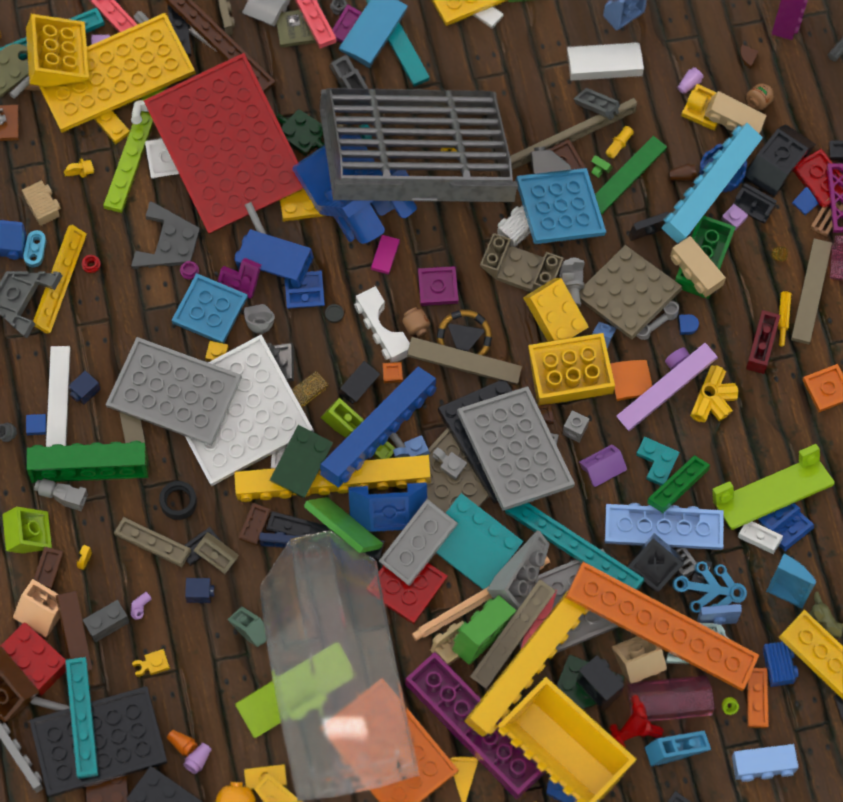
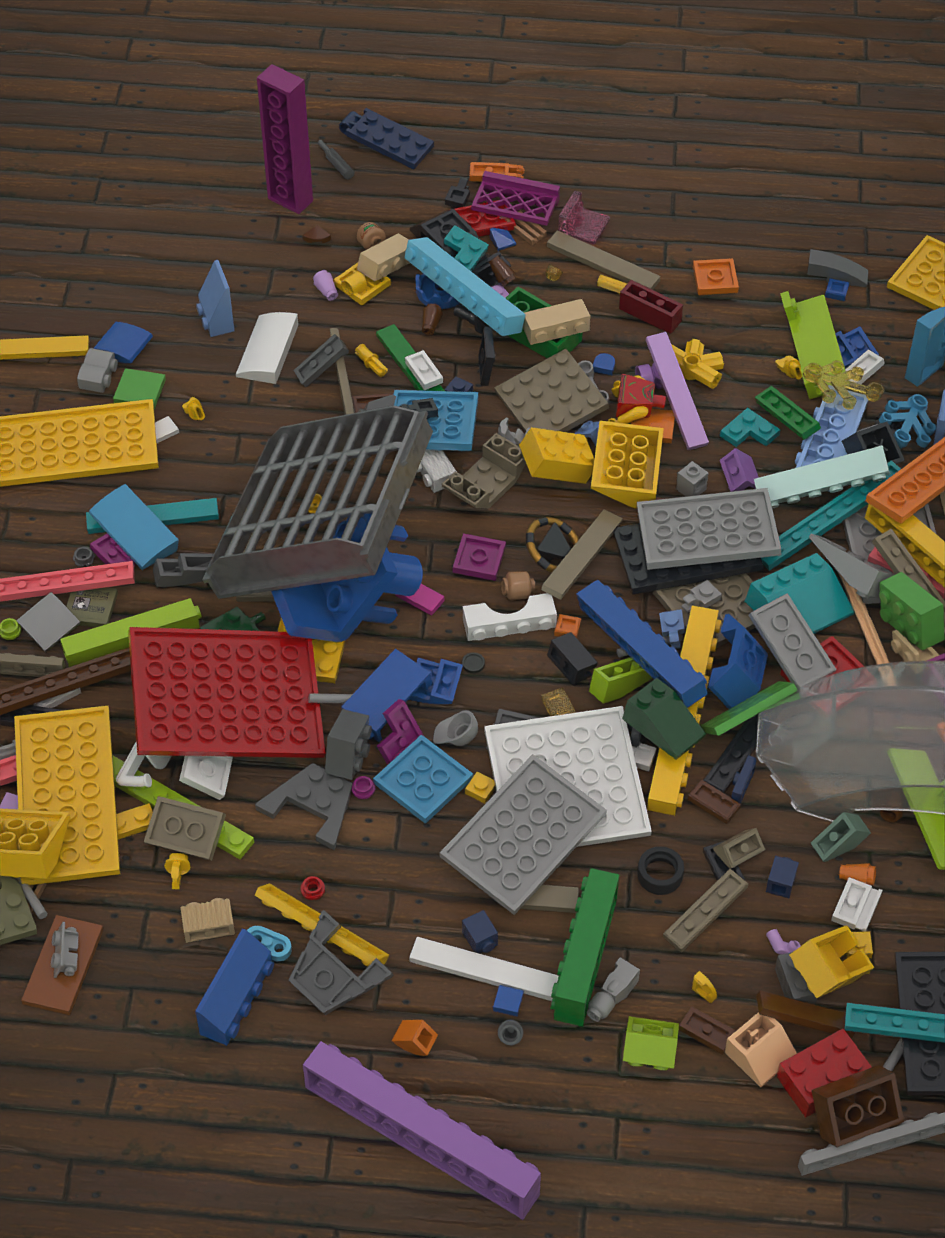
camera: 70 degrees left, 15 degrees down
bright green tile [591,155,613,178] -> none
none -> lime brick [60,598,202,667]
none -> dark tan plate [144,796,226,861]
none -> yellow piece [182,397,205,420]
none -> dark grey brick [325,709,372,780]
none -> black plate [399,398,438,419]
none -> white plate [405,350,443,390]
none -> teal plate [443,225,489,271]
none -> dark blue plate [445,376,473,392]
none -> reddish brown cone [488,256,516,286]
none -> red torso [608,374,666,424]
none -> light aqua brick [754,446,890,508]
none -> yellow piece [775,356,802,379]
none -> yellow piece [789,925,874,998]
none -> clear yellow plant [803,360,884,410]
none -> white plate [831,877,883,932]
none -> orange cone [839,863,876,886]

